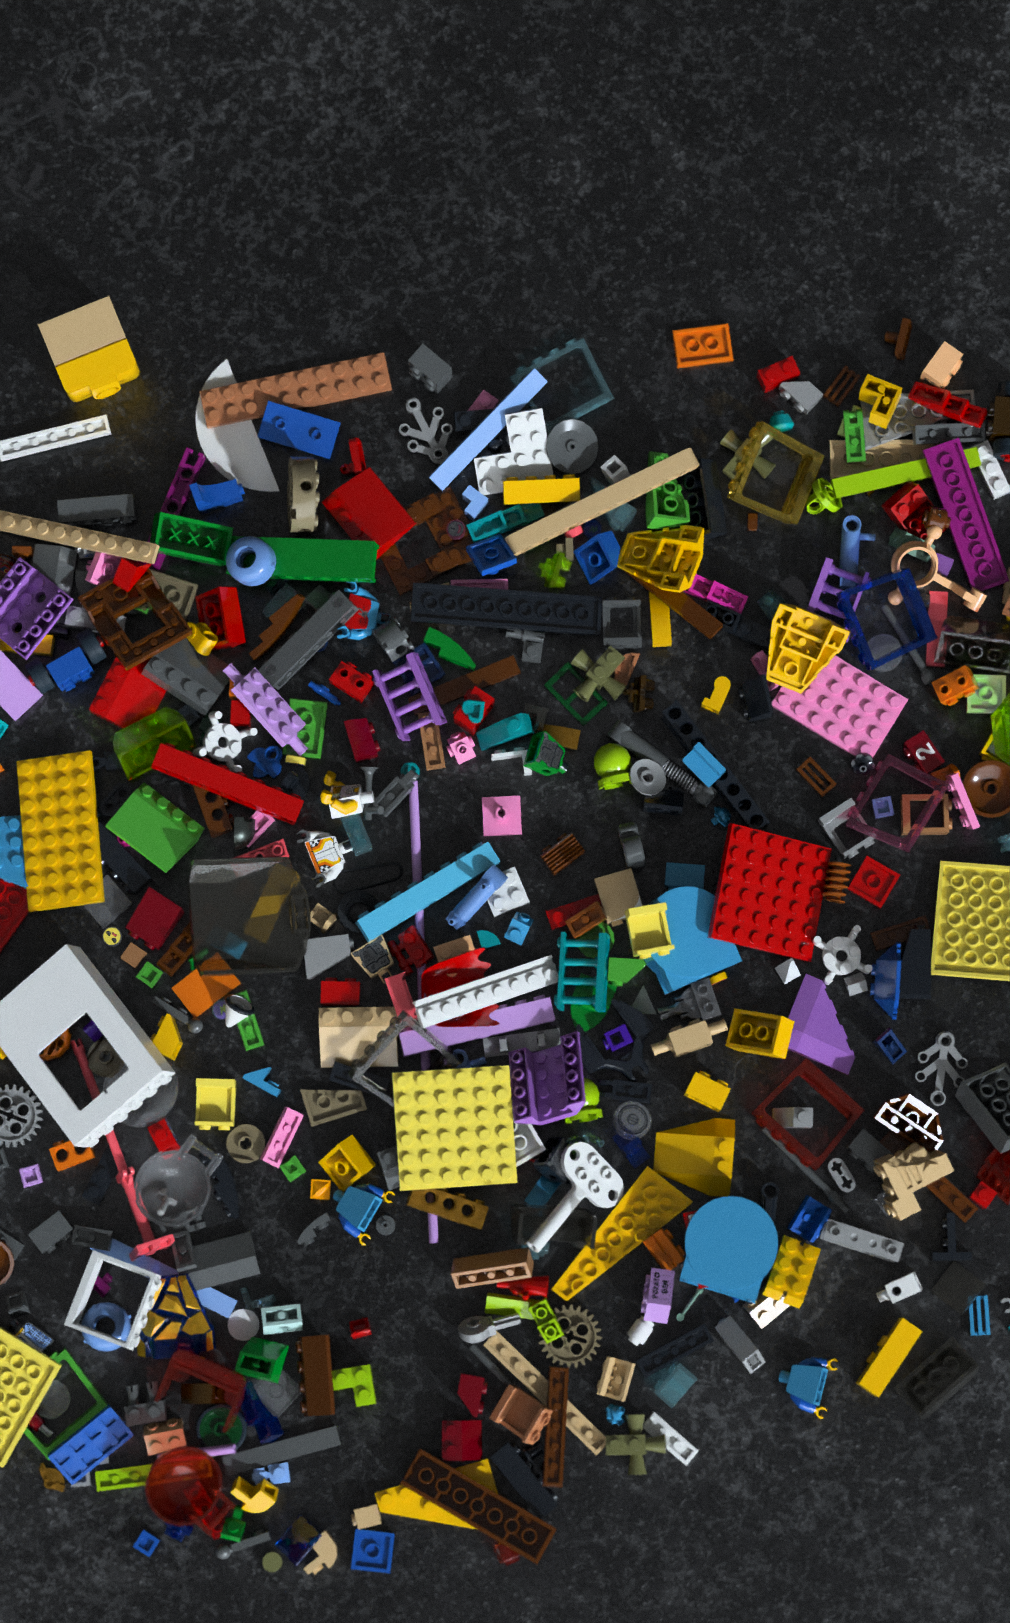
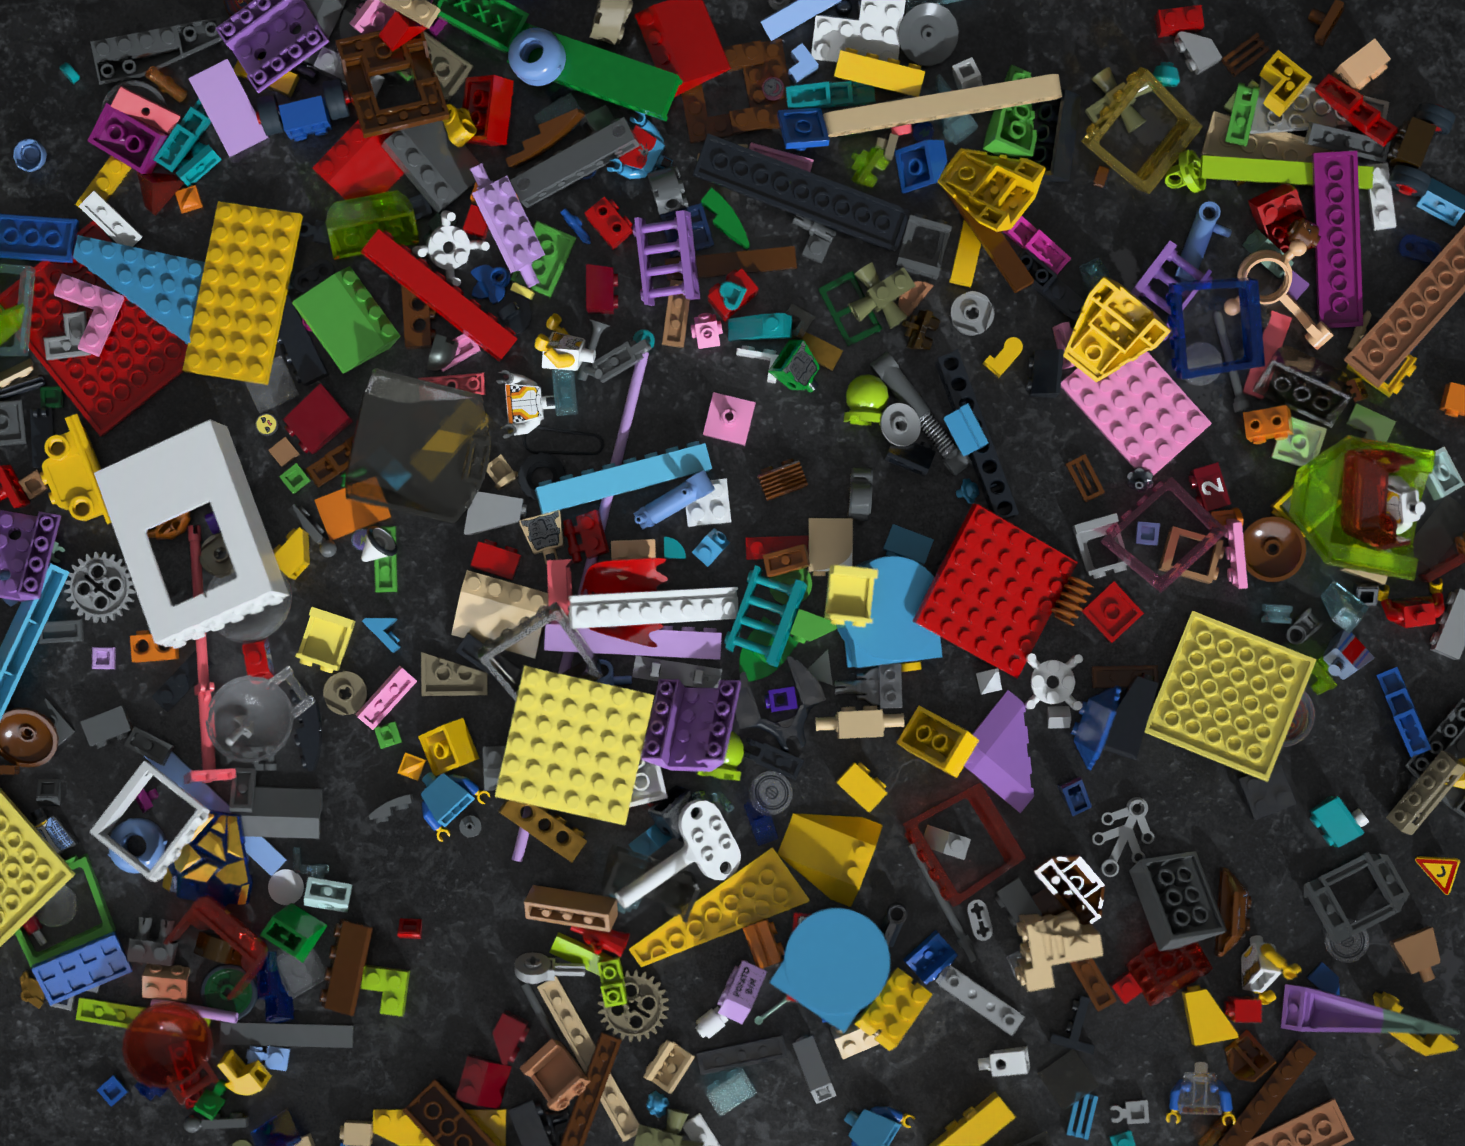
camera: 10 degrees right, 5 degrees up
none -> light grey plate [950,291,994,336]

